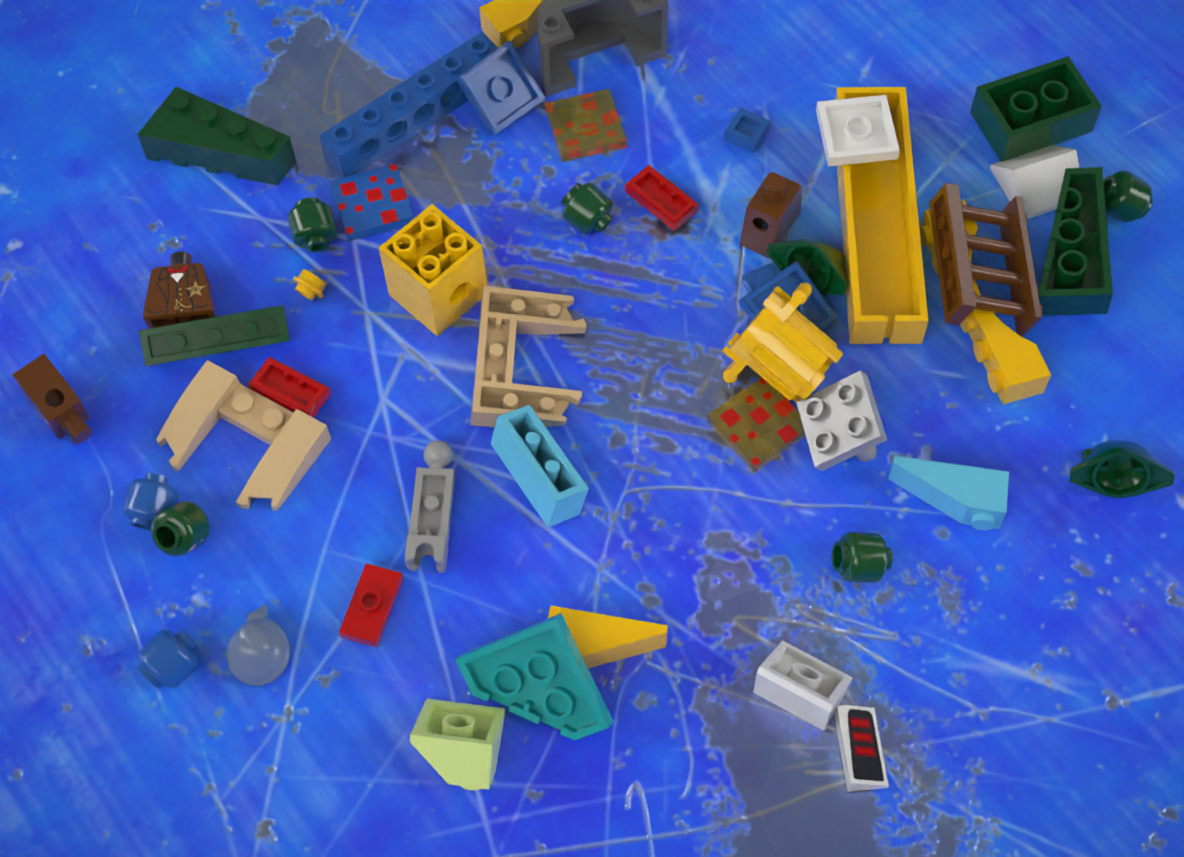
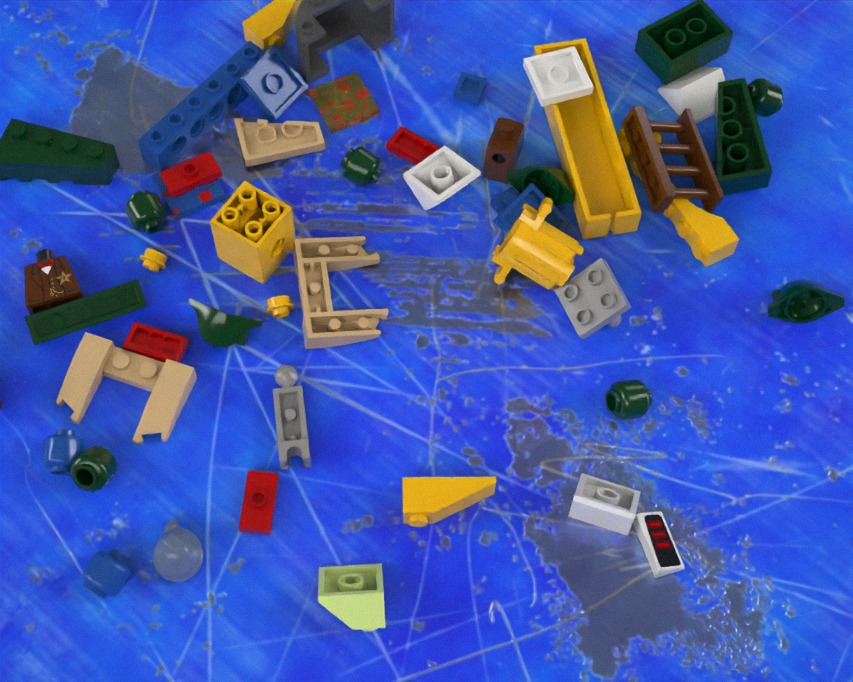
camera: 15 degrees left, 0 degrees up
teal plate [455,613,614,741] -> none
medium azure brick [490,405,589,527] -> none
clear yellow tile [707,377,806,473] -> none
medium azure slope [888,456,1009,530] -> none
none -> red plate [159,151,222,198]
none -> dark green hat [189,298,263,347]
none -> tan wing [233,118,326,167]
none -> yellow plate [266,295,294,318]
none -> white slope [403,146,481,211]

